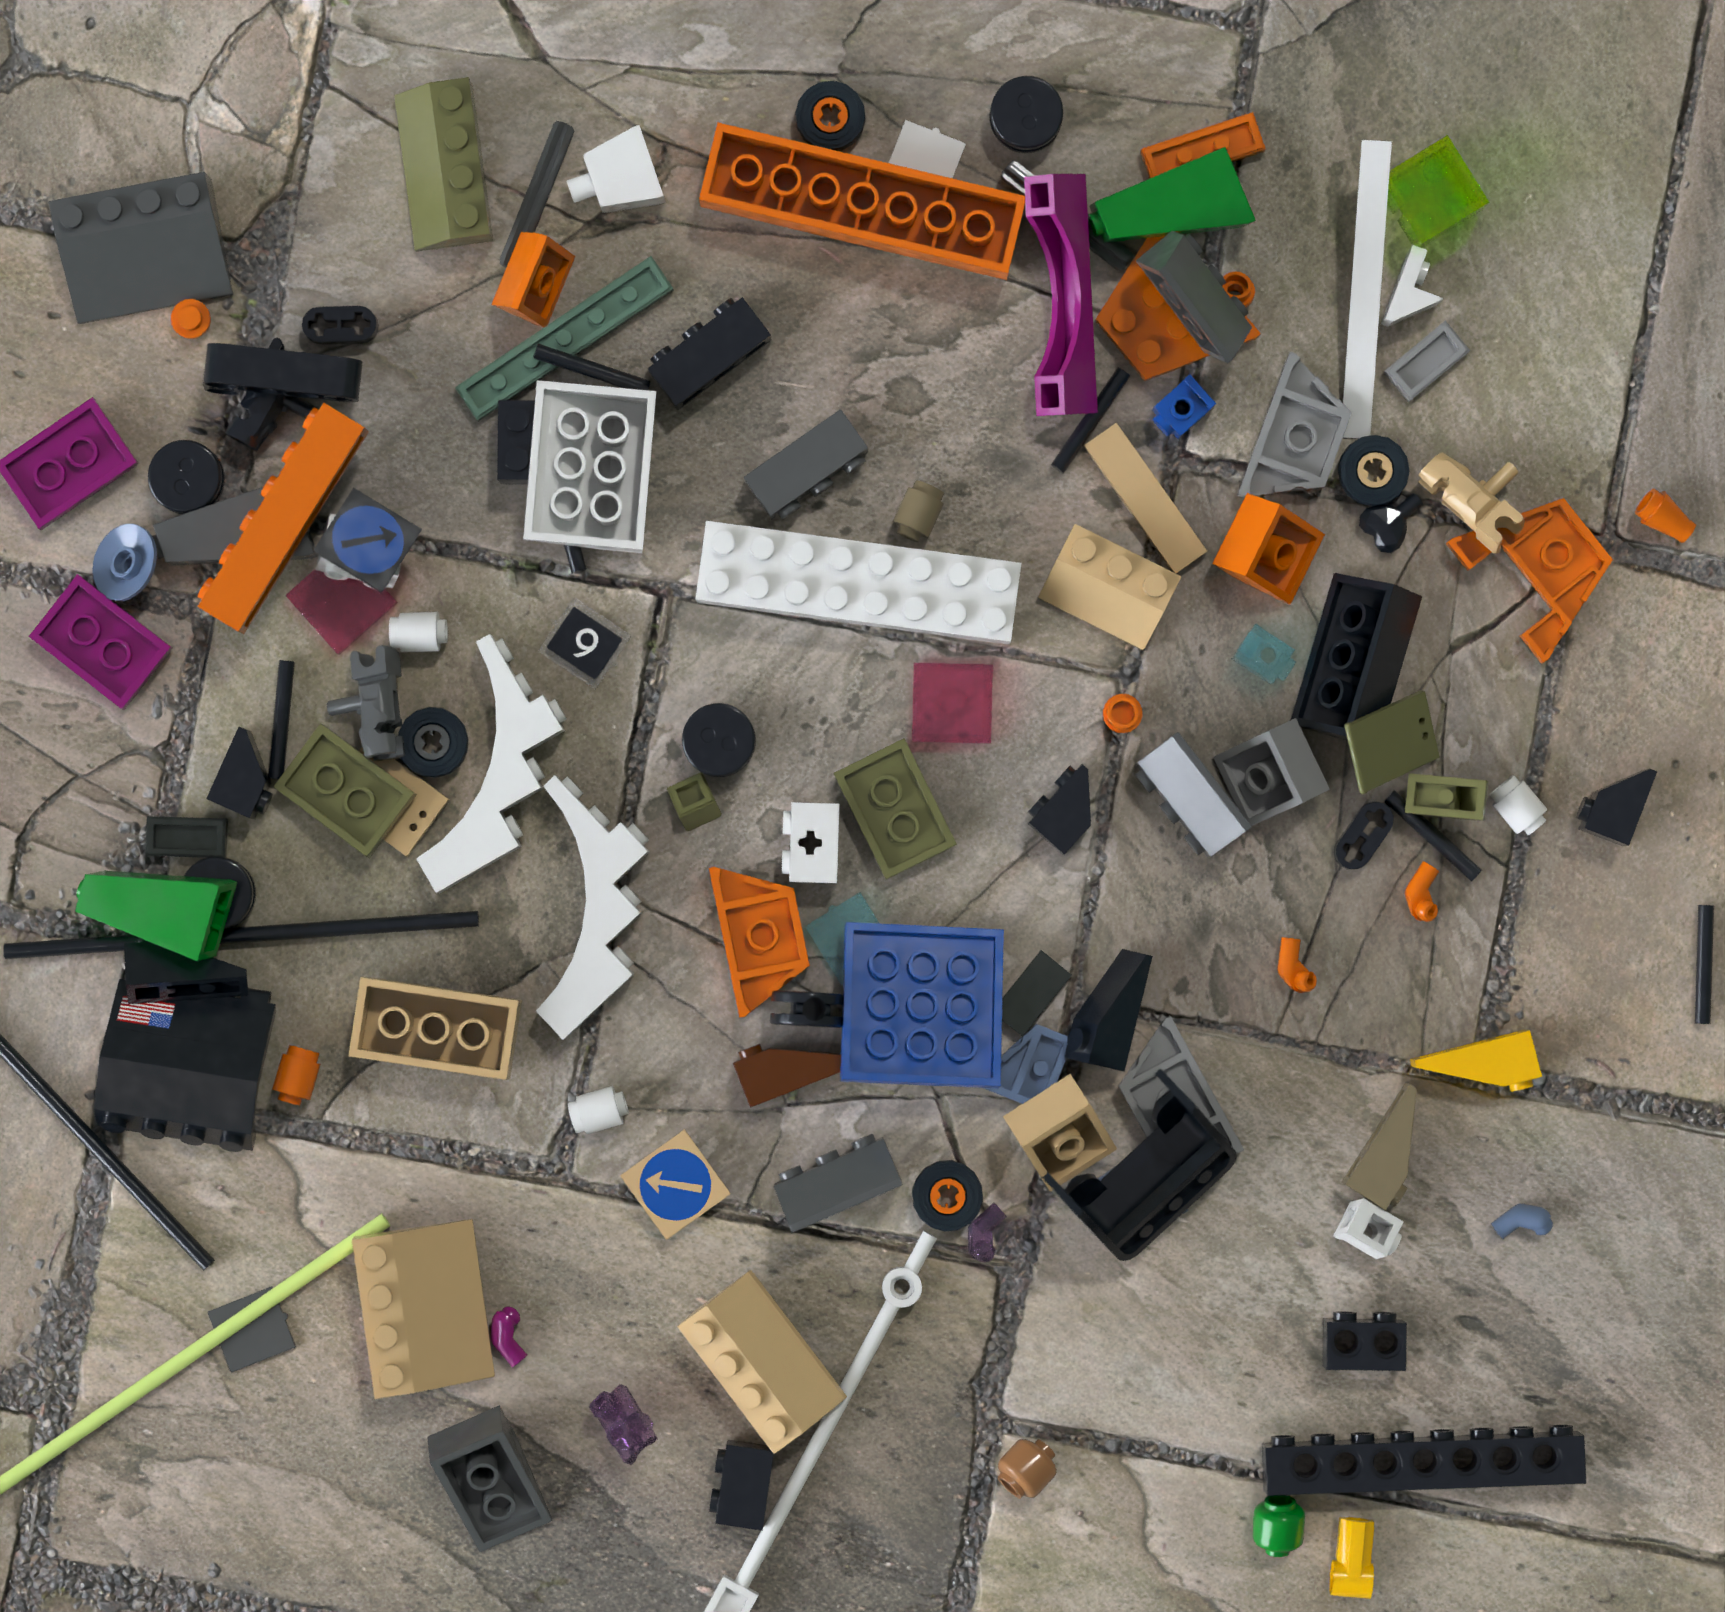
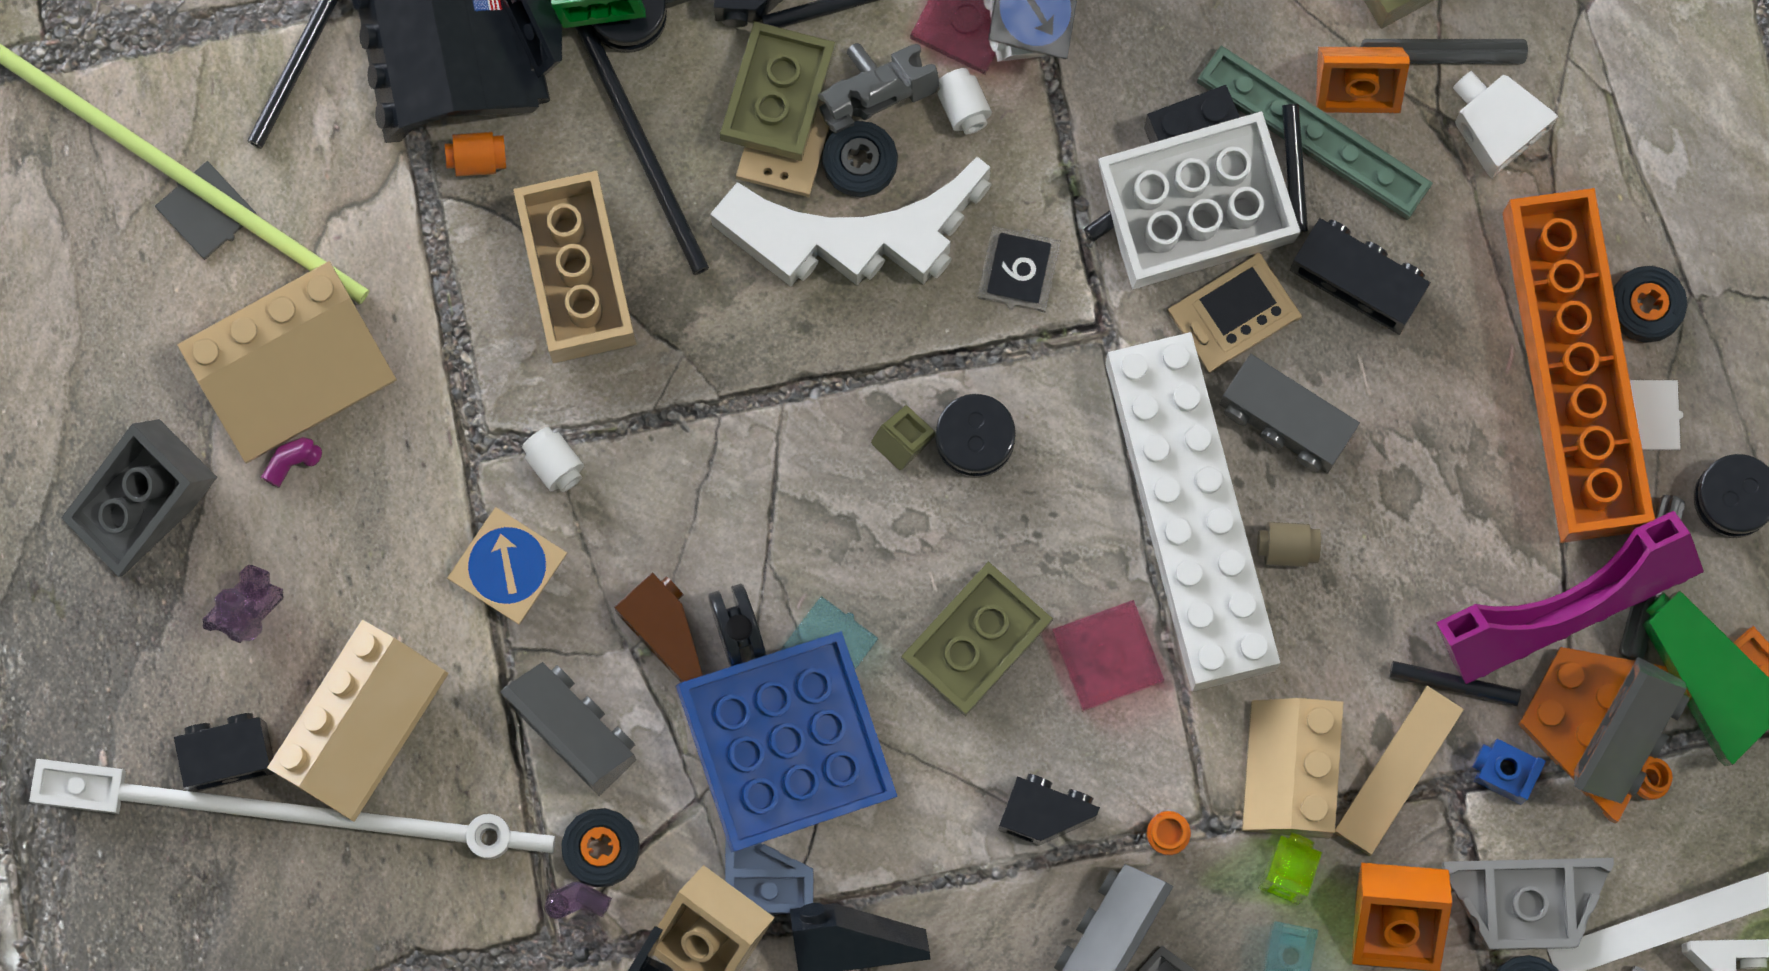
camera: 70 degrees right, 10 degrees down
white arch [536,775,650,1040] -> none
orange wing [709,867,810,1018] -> none
white brick [782,802,839,884] -> none
pearl dark grey tile [1002,950,1072,1037] -> none
none -> tan container [1167,253,1302,374]
none -> clear neon green slope [1258,833,1322,905]

